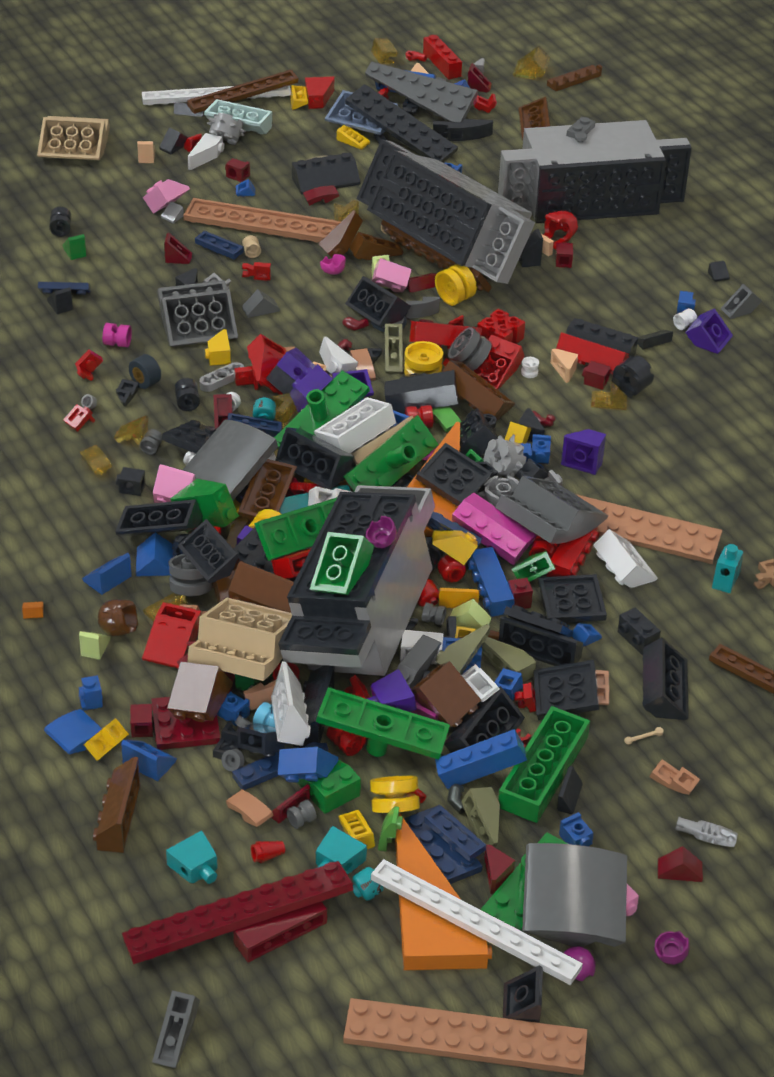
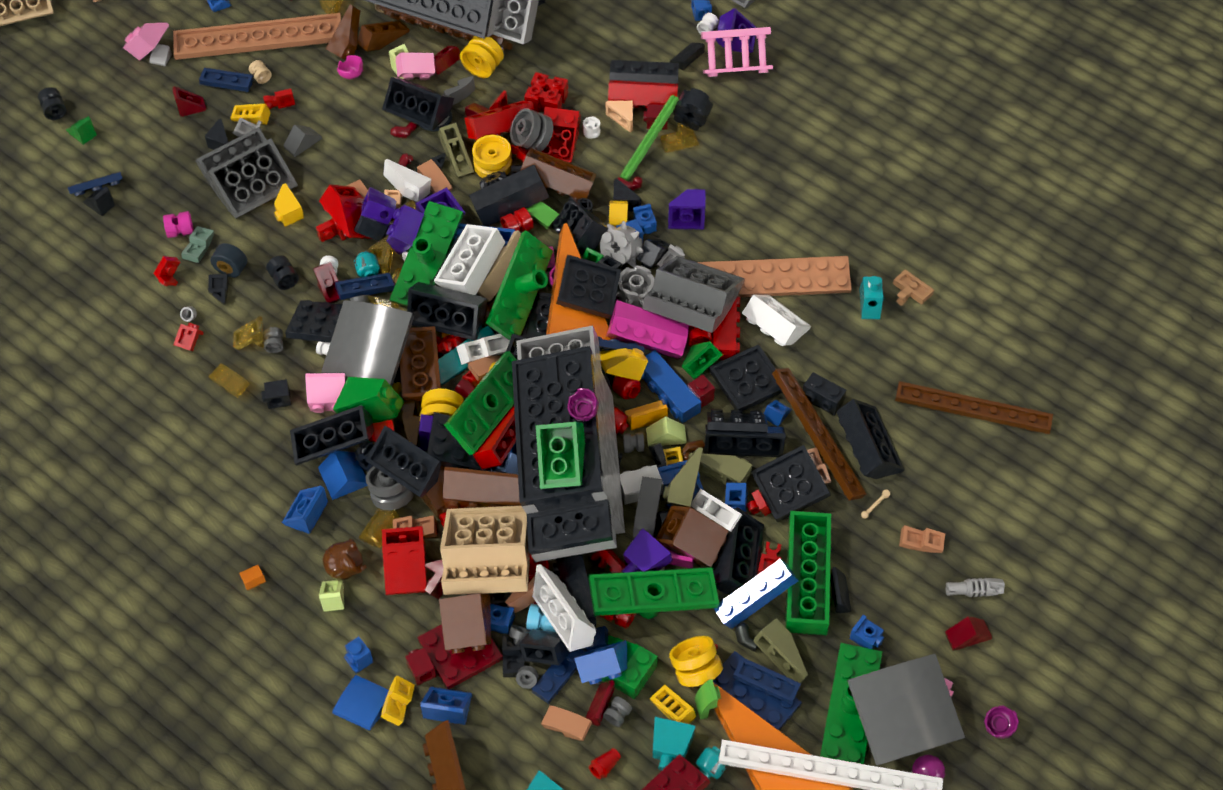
camera: 20 degrees left, 15 degrees up
light grey beam [200,362,244,392] -> none
dark red slope [484,844,515,894] -> none
none -> sand green slope [181,226,214,263]
none -> yellow slope [230,104,271,125]
none -> bright green axle [620,95,679,181]
none -> bright pink fence [701,27,773,77]
none -> reddish brown plate [772,368,866,501]

